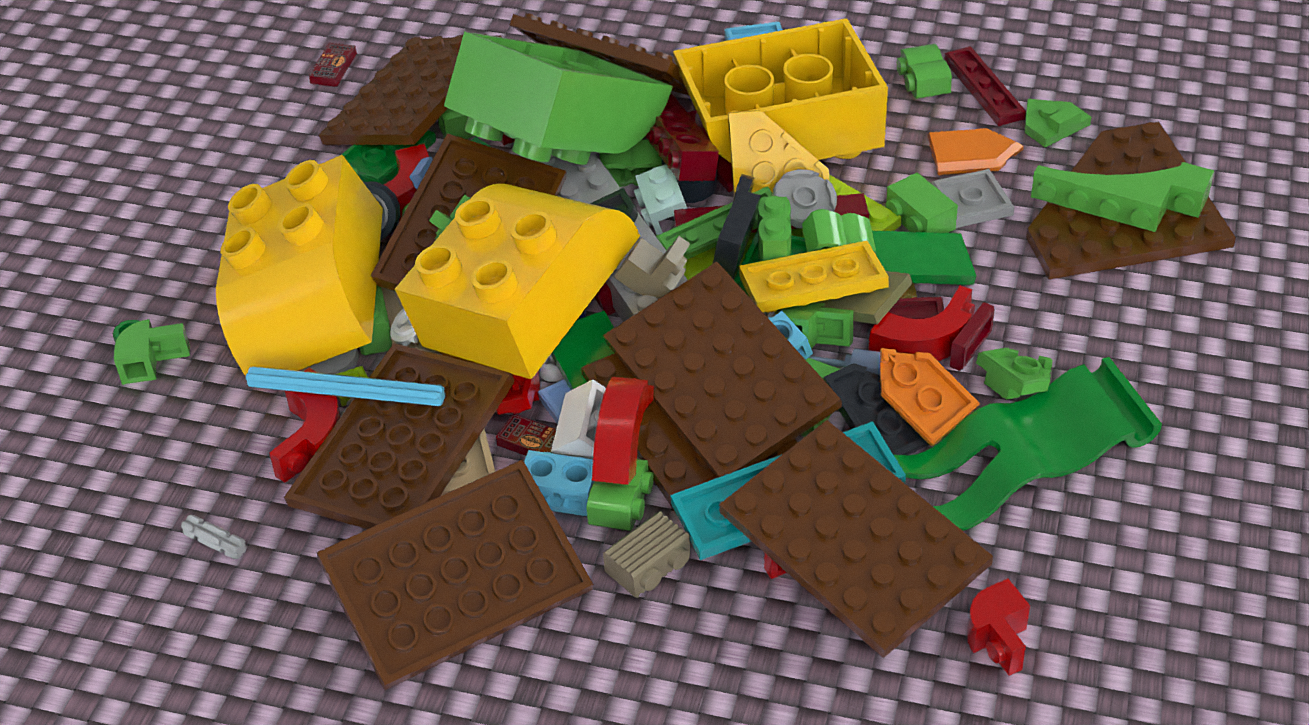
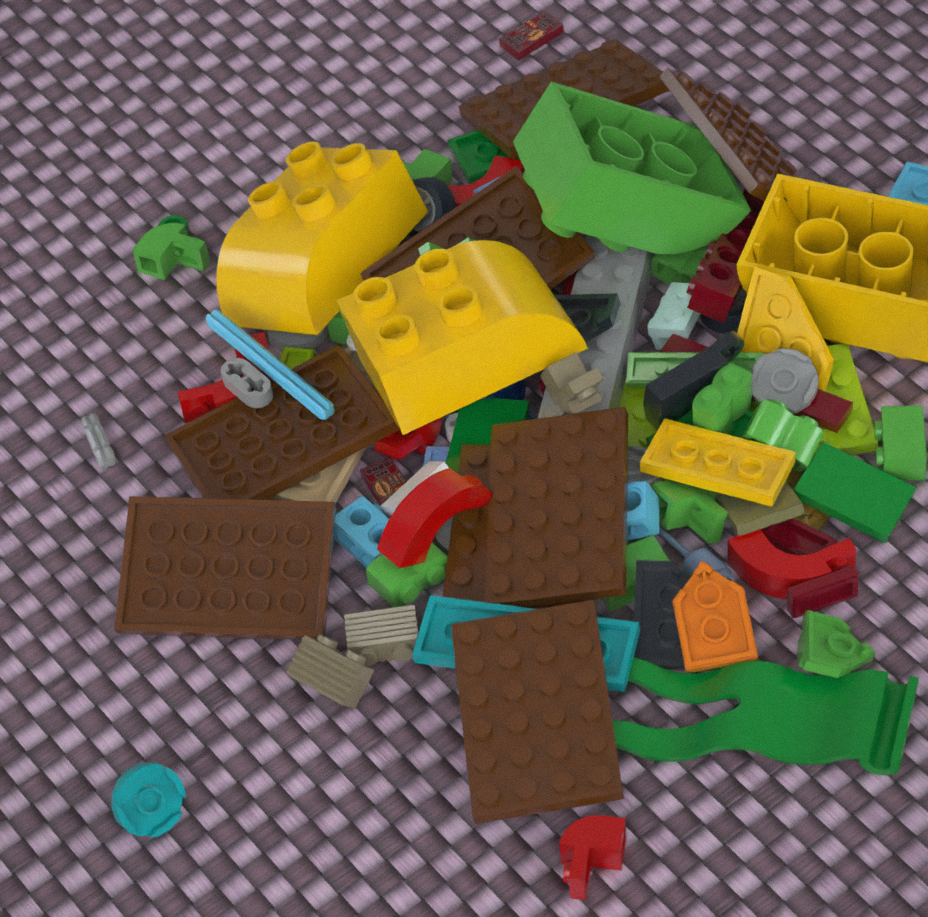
camera: 40 degrees right, 5 degrees up
none -> light grey beam [221,358,273,408]
none -> dark tan brick [286,634,374,709]

